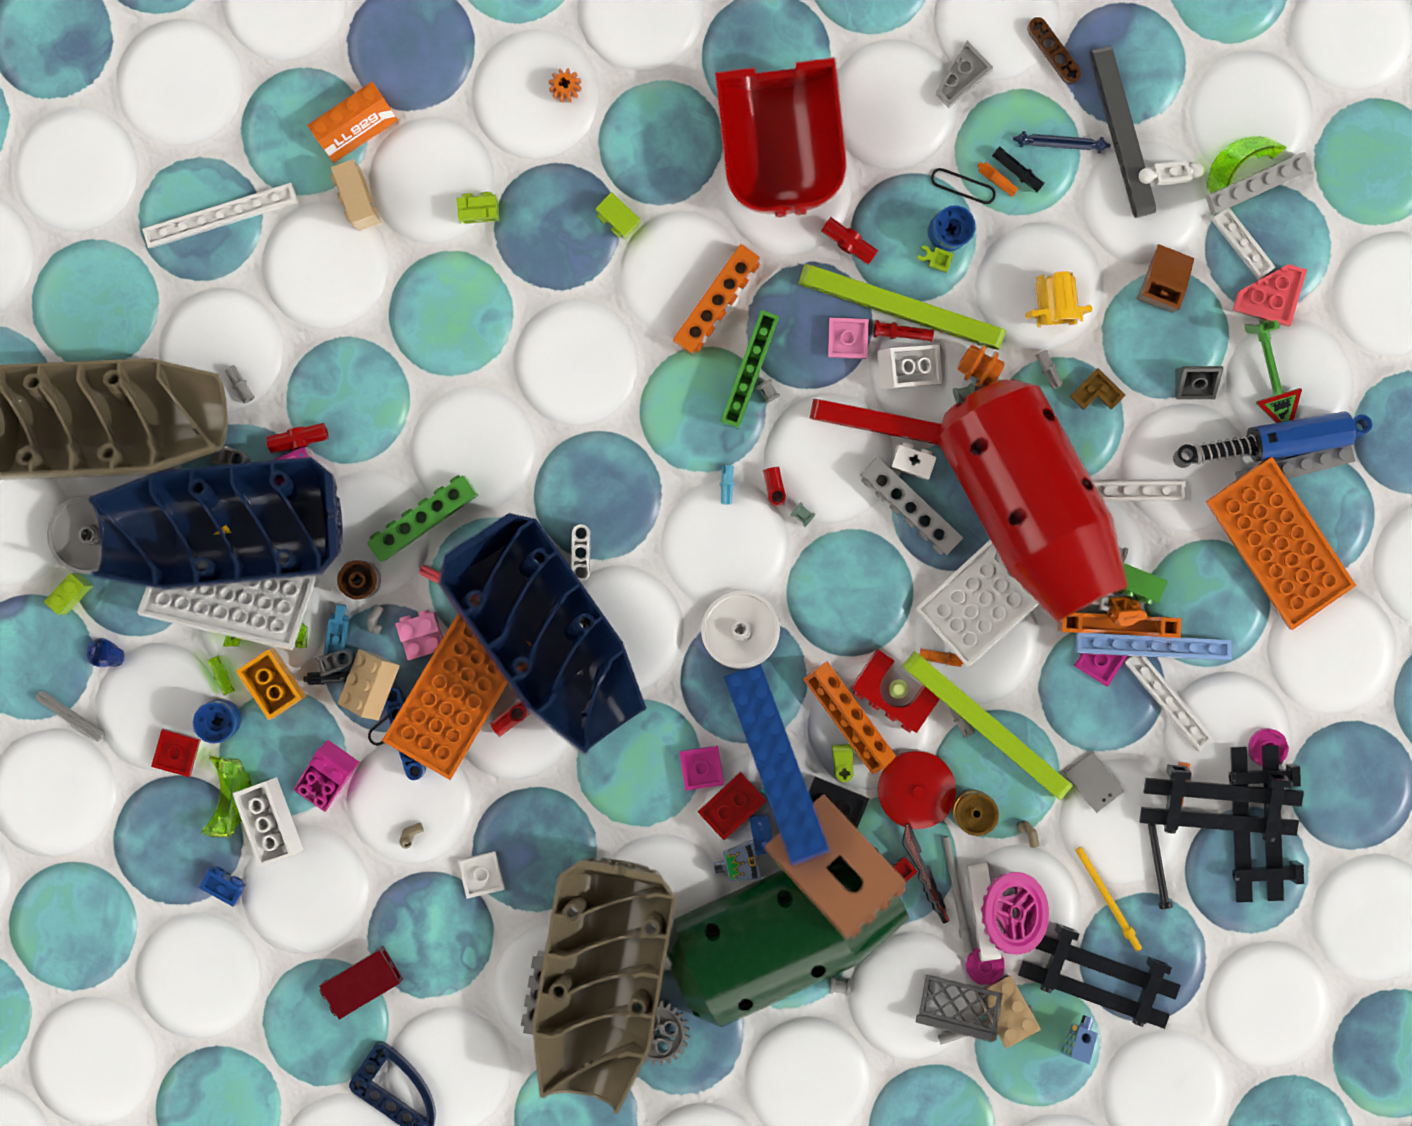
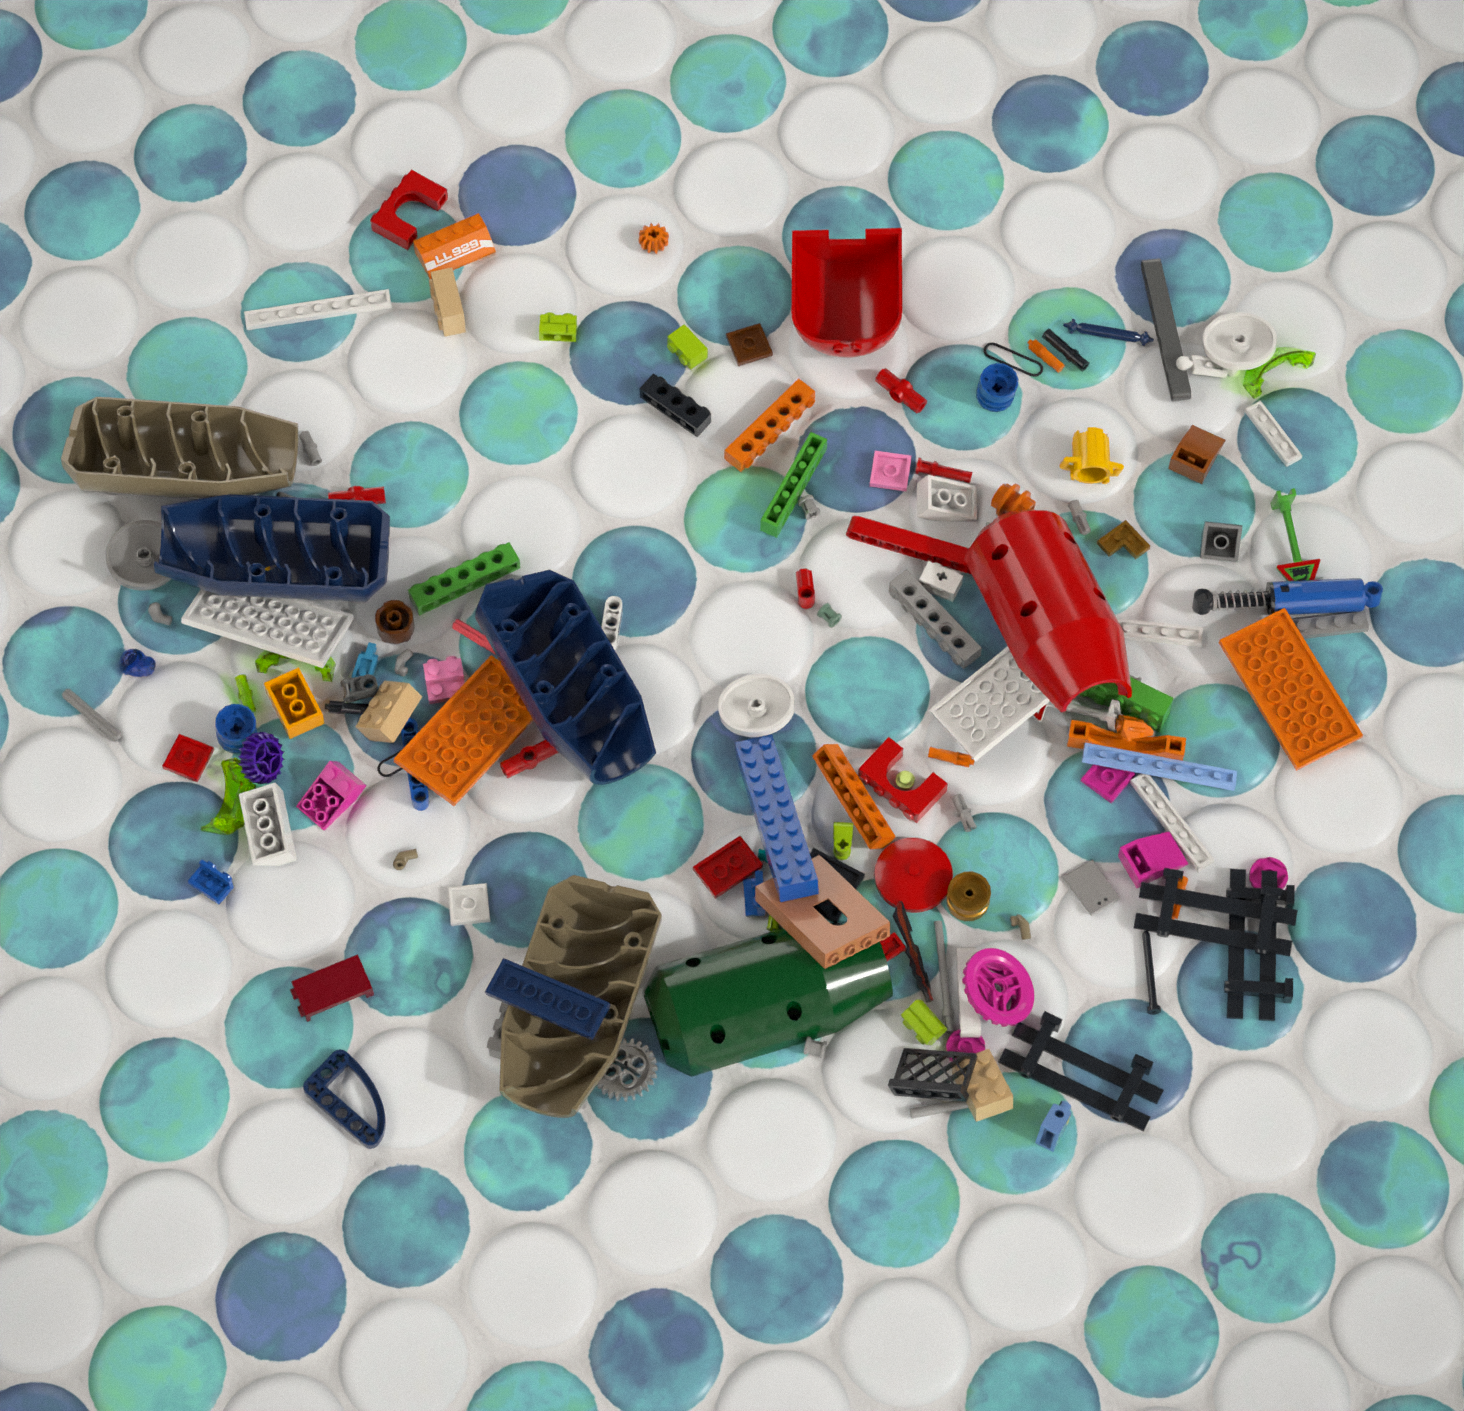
camera: 10 degrees right, 25 degrees down
lime brick [44,573,93,615] -> none
dark pink plate [679,745,724,791] -> none
torso [714,839,761,881] -> none
medium azure axle [719,465,735,505] -> none
lime beam [798,264,1006,350] -> none
lime beam [902,651,1073,801] -> none
lime plate [916,246,954,273] -> none
light grey wing [936,40,993,108] -> none
reddish brown beam [1027,17,1081,85] -> none
yellow bar [1075,846,1142,952] -> none
light grey plate [1205,152,1311,215] -> none
coral plate [1232,264,1307,327] -> none
none -> light grey arm [148,602,172,626]
none -> dark purple gear [238,732,285,784]
none -> red arch [370,169,448,250]
none -> dark blue plate [485,958,611,1040]
none -> black brick [639,373,711,438]
none -> reddish brown tile [726,323,773,367]
none -> lime brick [900,999,947,1045]
none -> dark pink slope [1118,832,1188,888]
none -> white dish [1203,313,1277,370]

